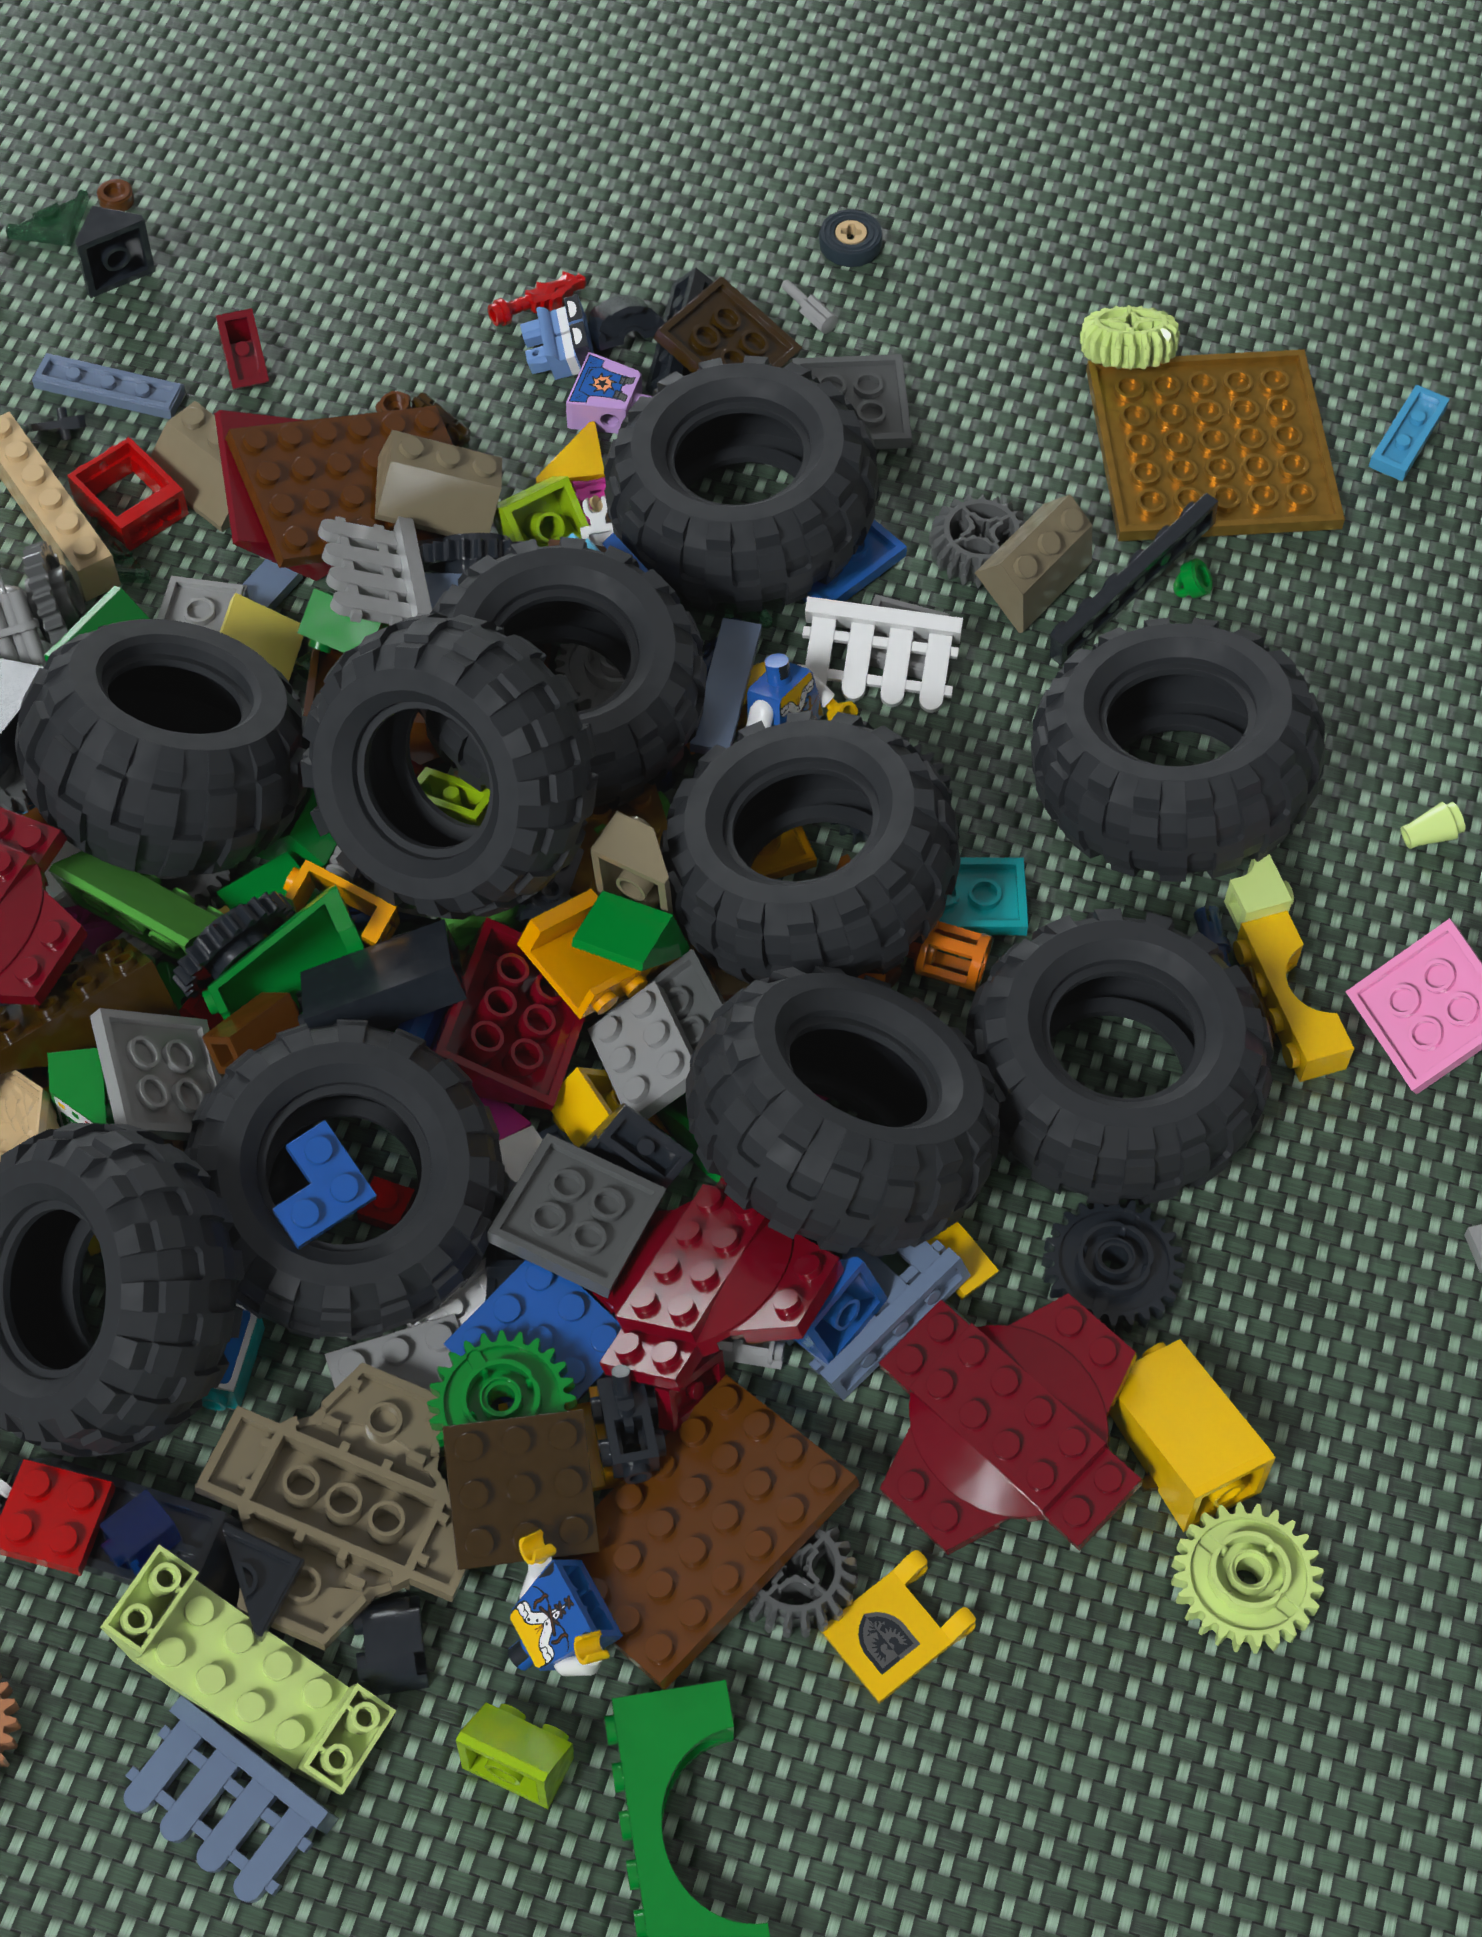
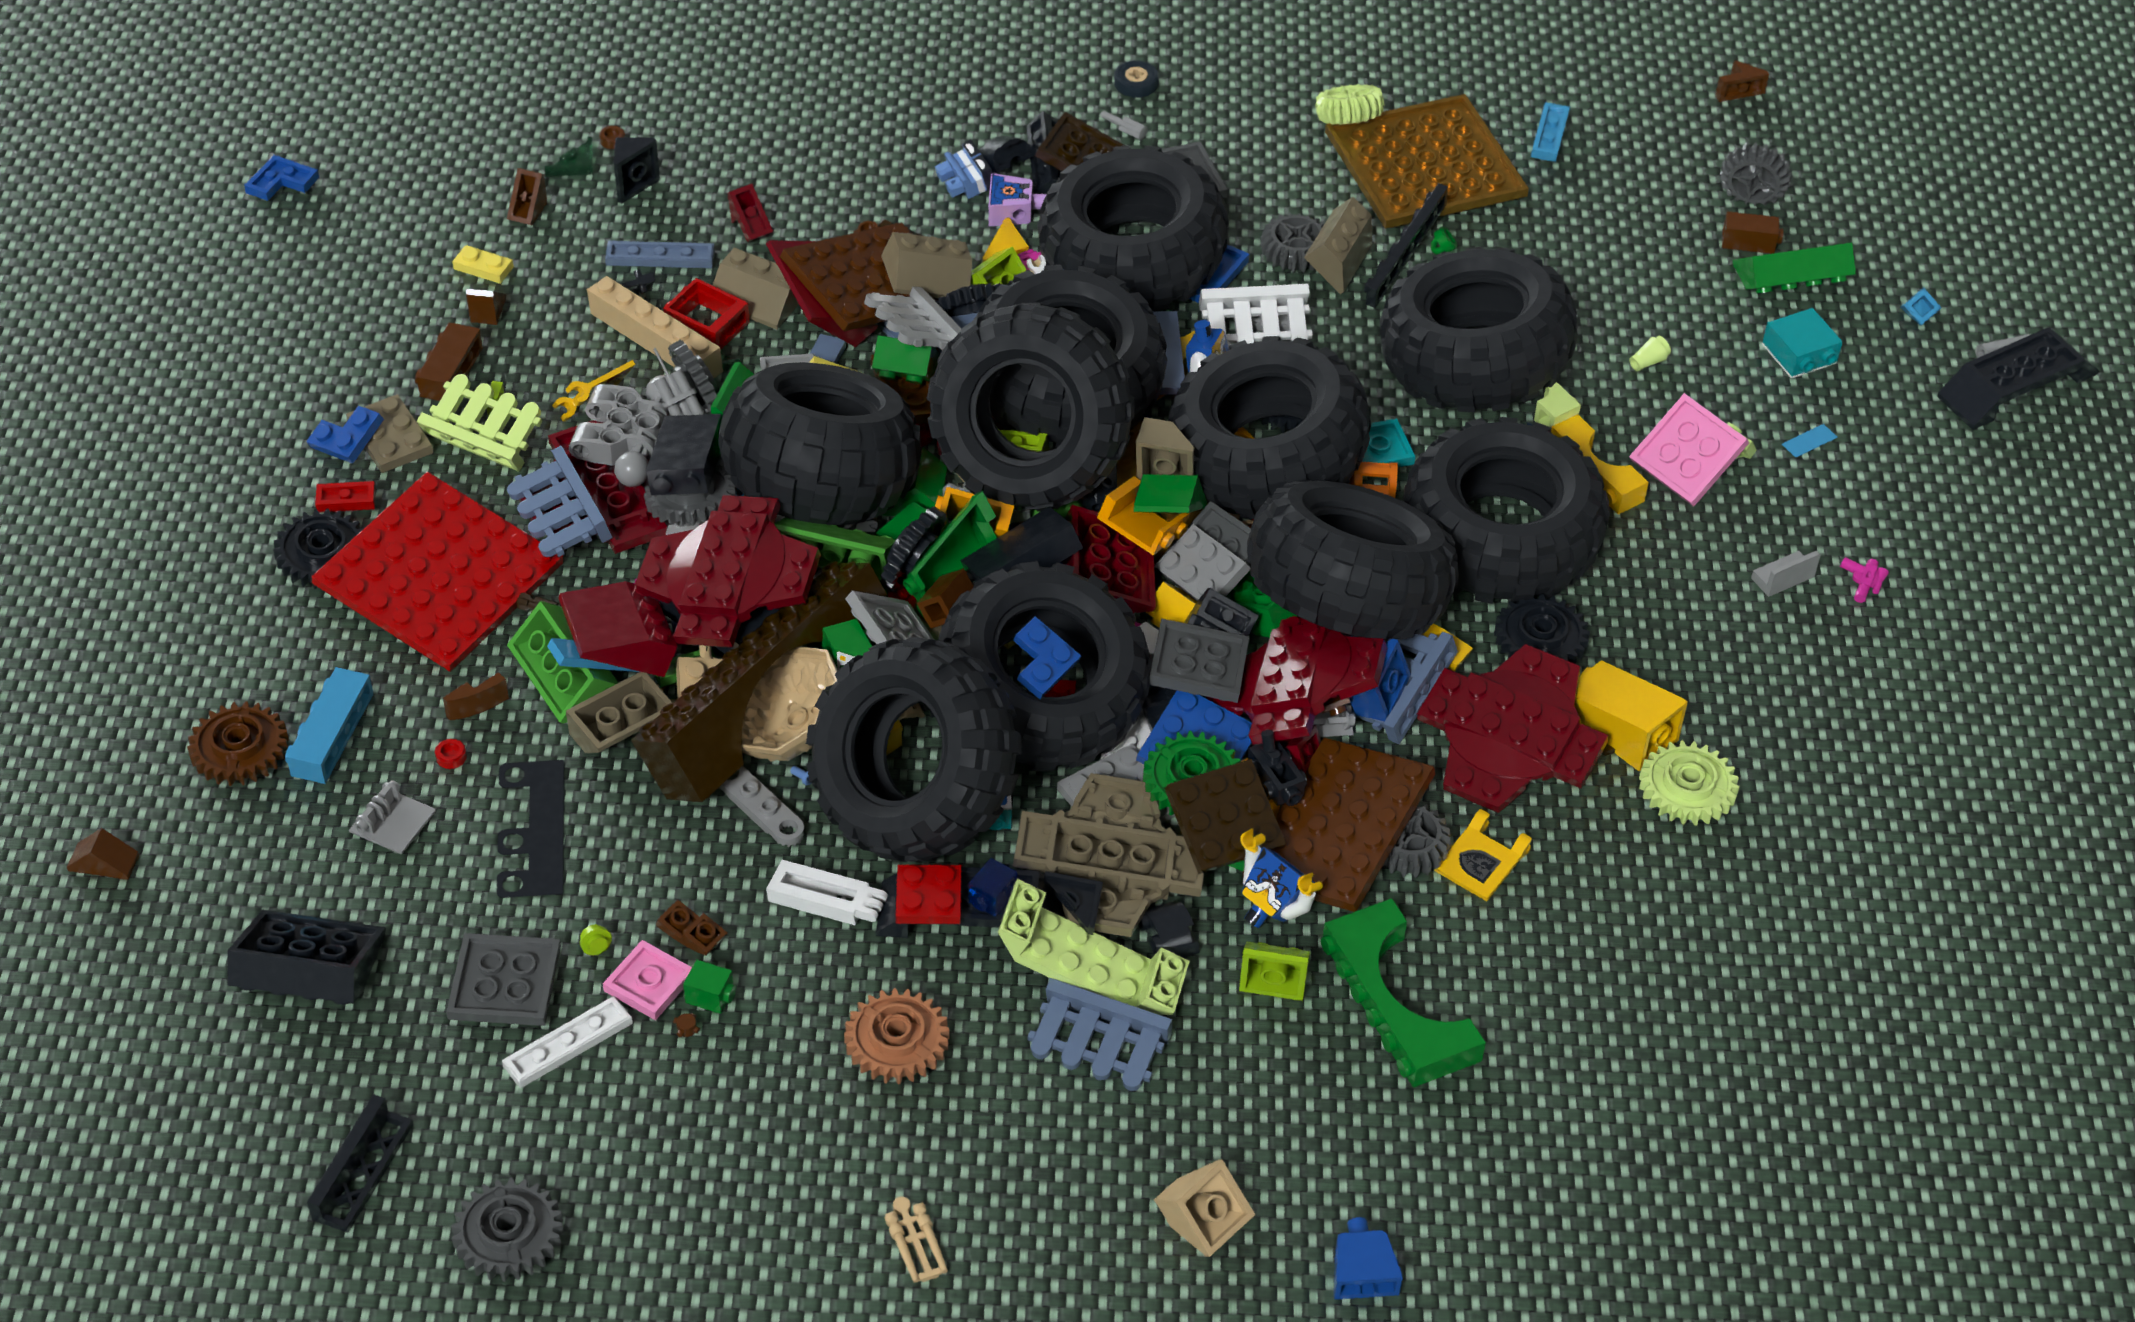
camera: 15 degrees left, 10 degrees down
red piece [488,271,587,326] -> none

